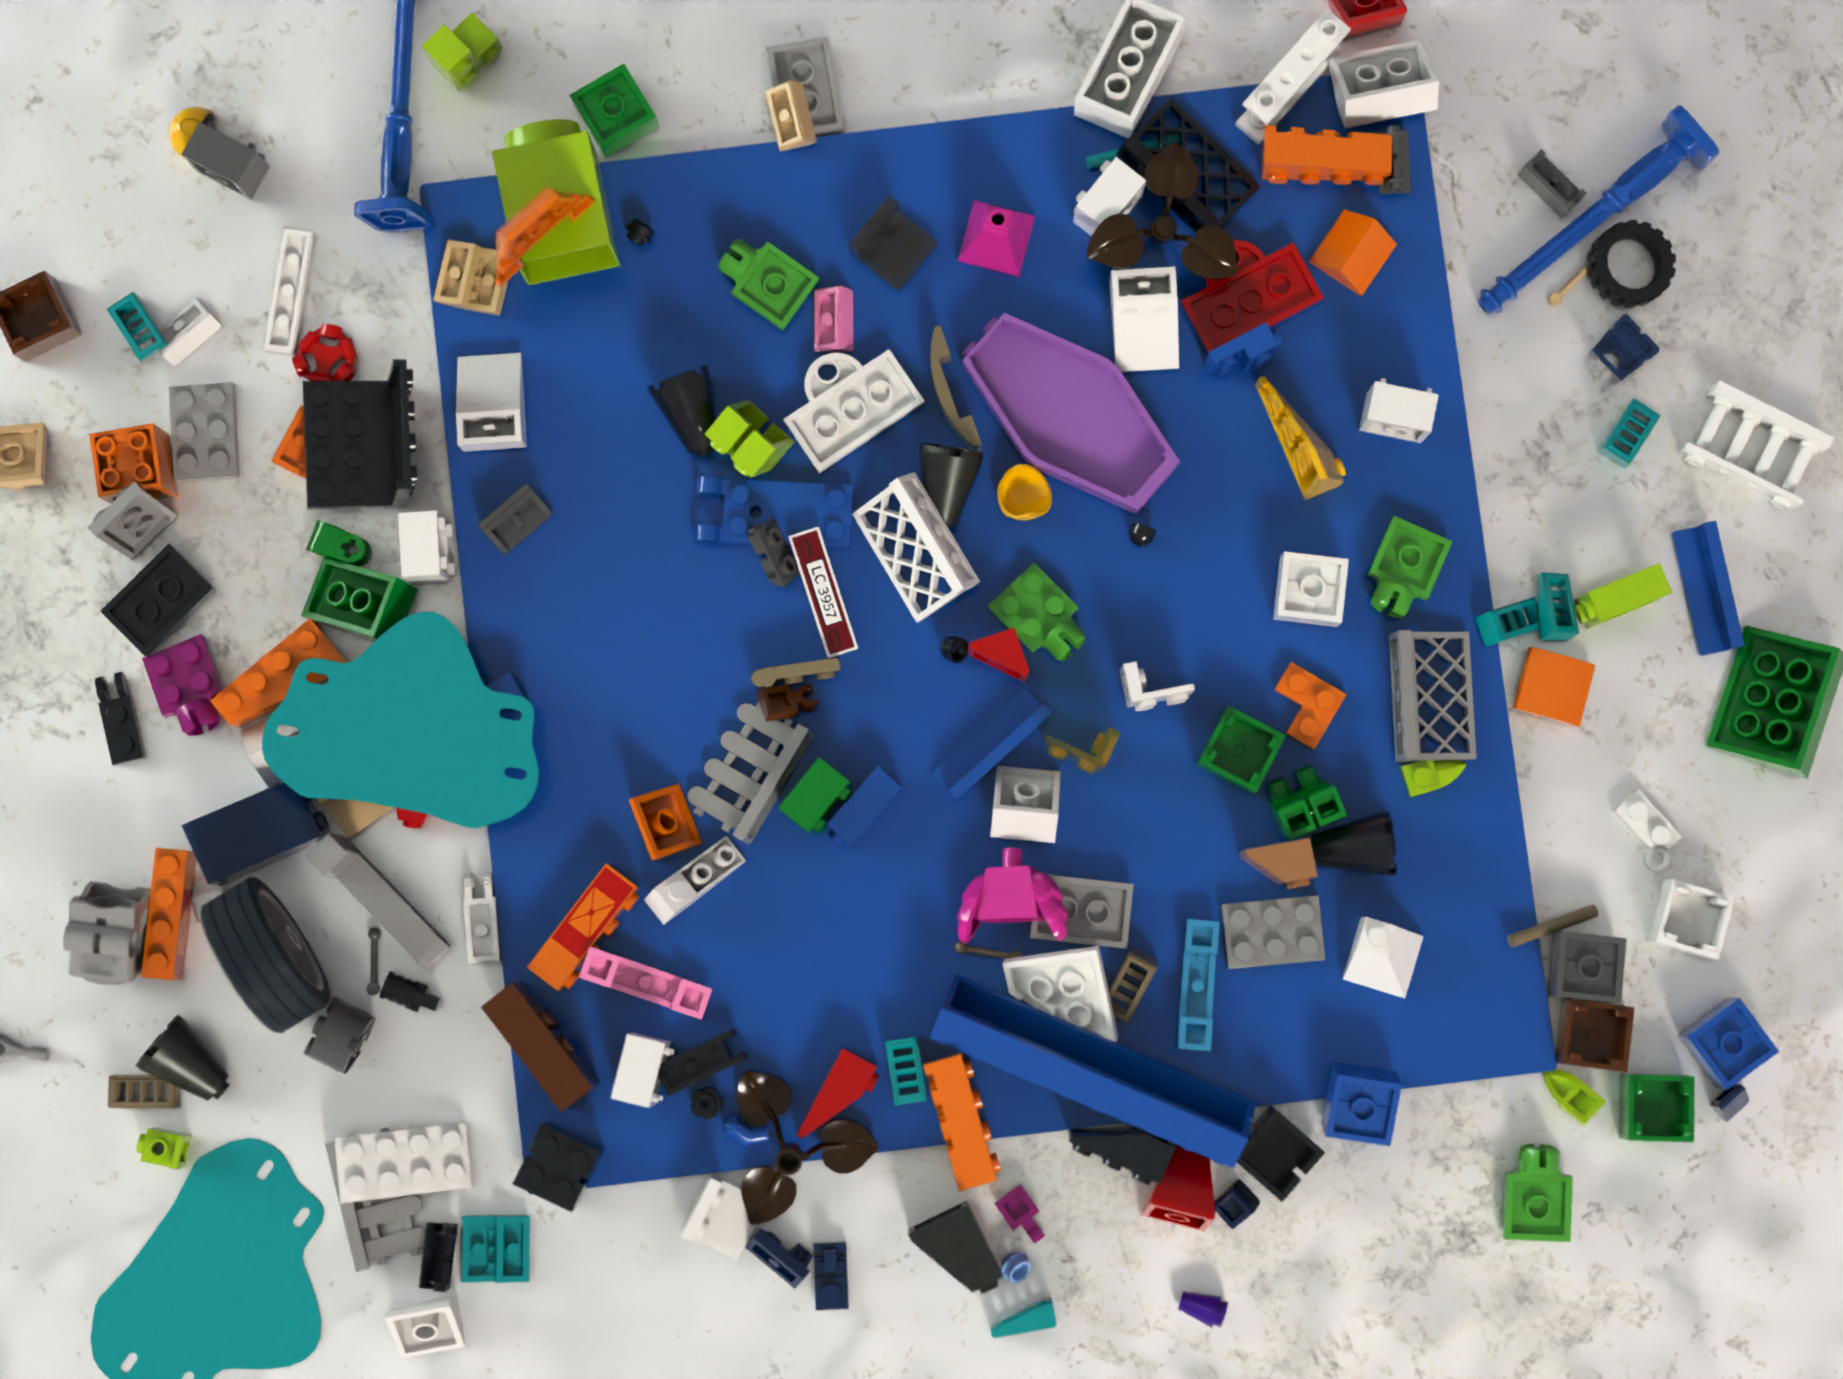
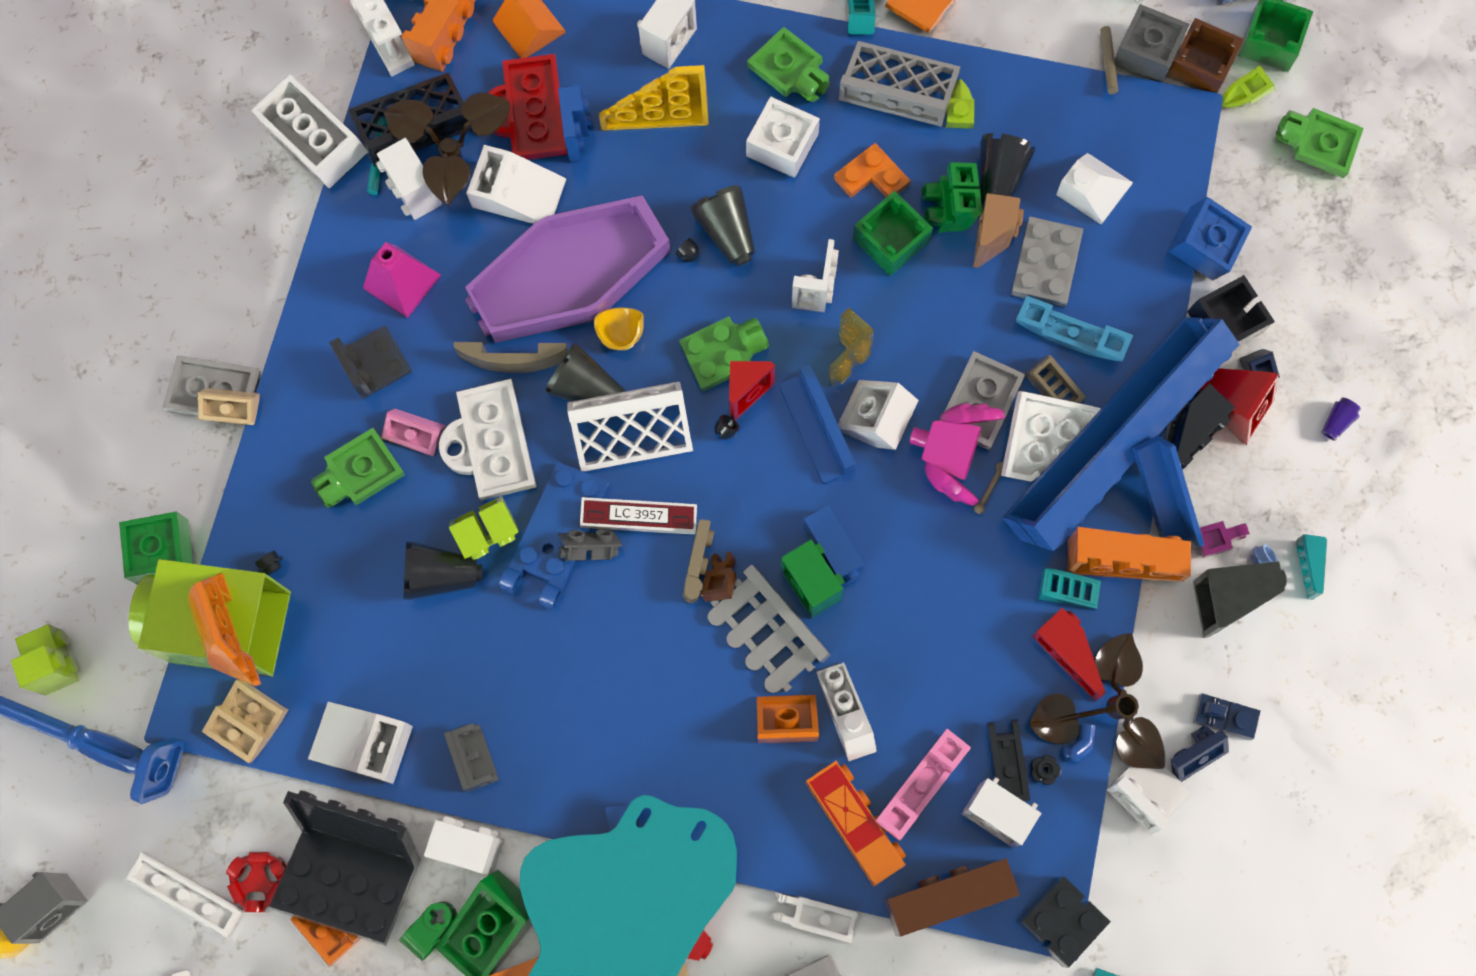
camera: 70 degrees left, 10 degrees down
none -> pearl dark grey cone [691,185,755,266]
none -> blue panel [1132,435,1204,548]

